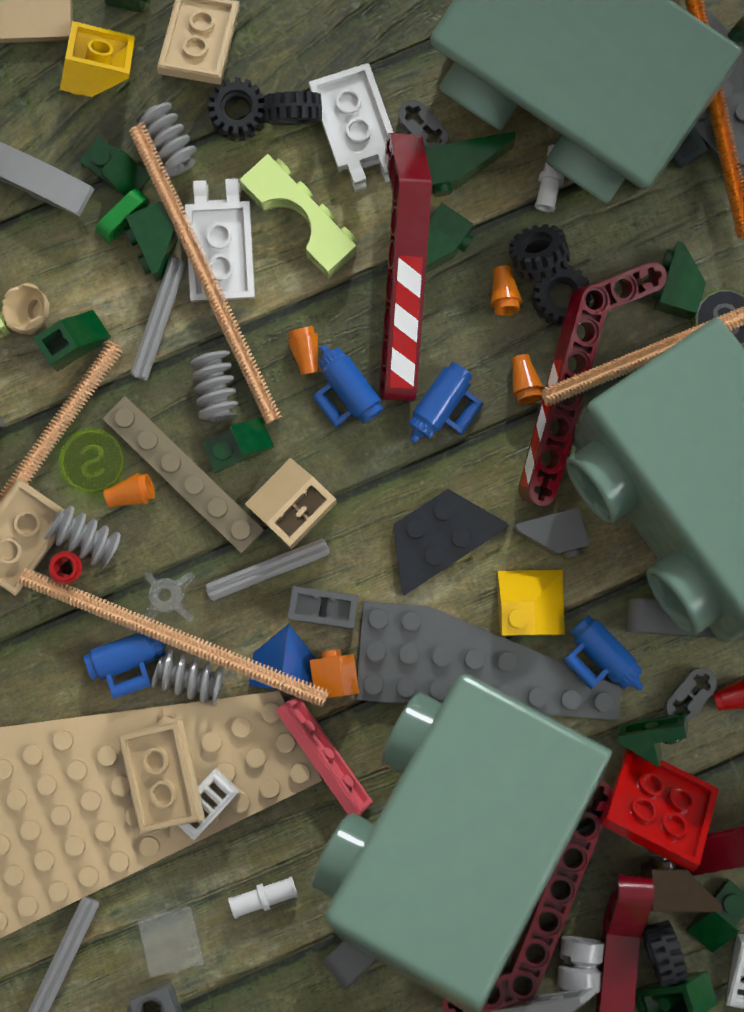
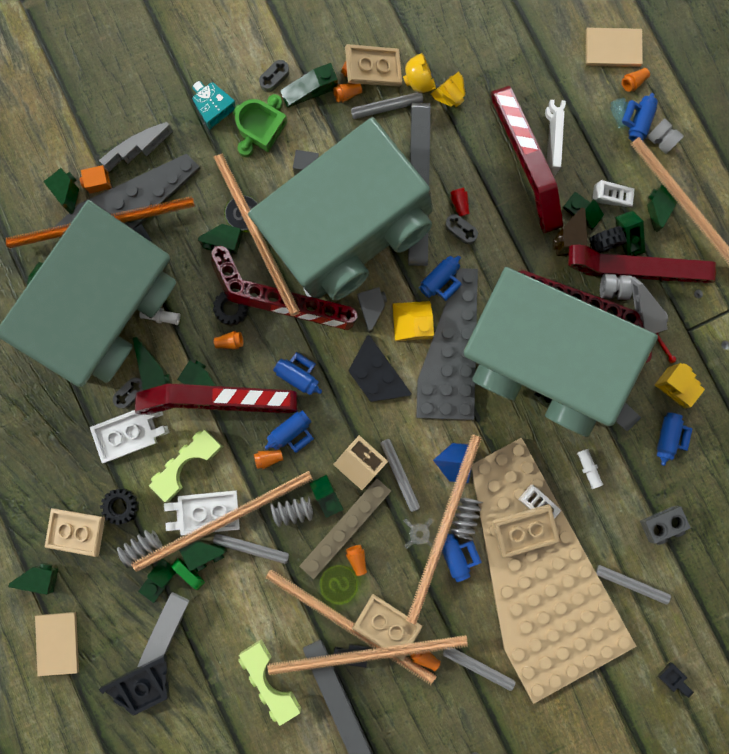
camera: 90 degrees left, 0 degrees up
tan hair [1,283,50,335] -> none
dark green slope [33,310,111,372] -> none
light grey piece [44,506,121,570] -> none
red cone [49,551,82,584] -> none
yellow slope [60,21,135,97] -> none
clear piece [137,905,205,977] -> none
black tyre [264,91,322,125] -> none
coral tile [275,697,373,815] -> none
dark grey brick [288,586,359,630] -> none
orange brick [310,649,359,698] -> none
black tyre [508,224,570,282] -> none
orange cone [511,354,544,405] -> none
red plate [601,748,719,872] -> none
dark green slope [618,713,689,767] -> none

